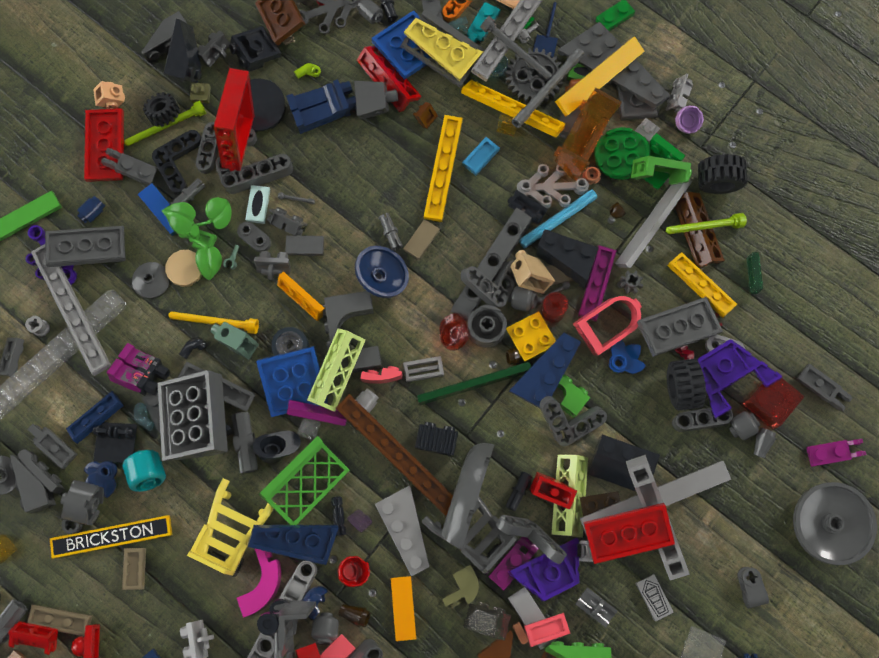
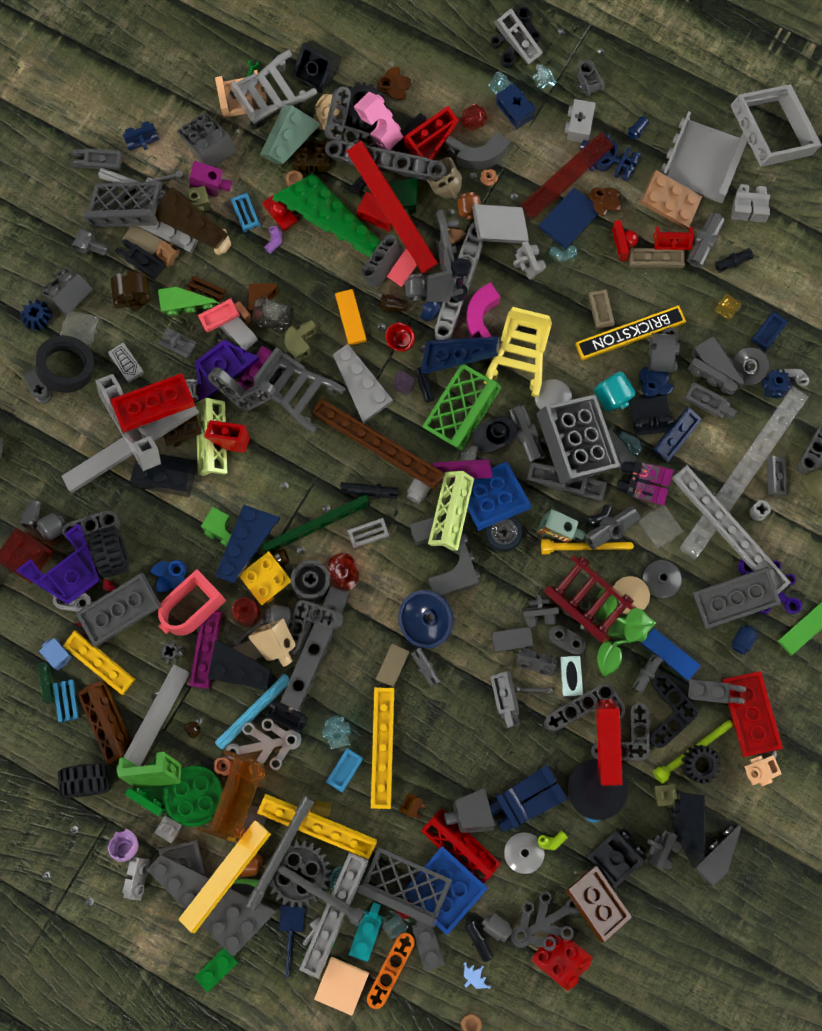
camera: 170 degrees right, 0 degrees up
light orange tile [277,271,325,321] -> none
coral slope [360,366,403,384] -> none
light yellow wing [404,18,483,81] -> none
black brick [415,422,458,457] -> none
dark grey brick [442,443,494,549] -> none
black axle [505,471,533,511] -> none
dark grey beam [539,396,607,446] -> none
lime piece [666,213,747,234] -> none
none -> black tyre [35,336,94,393]
none -> medium blue brick [39,638,74,671]
none -> dark azure tile [53,680,79,723]
none -> clear light blue brick [322,716,351,750]
none -> black pin [340,482,398,500]
none -> dark grey hinge [490,671,519,728]
none -> light grey dish [504,832,545,874]
none -> light grey dish [535,379,572,410]
none -> dark red fence [544,556,636,643]
none -> clear light blue arm [549,246,578,261]
none -> dark grey piece [584,506,640,550]
none -> clear piece [638,505,684,549]

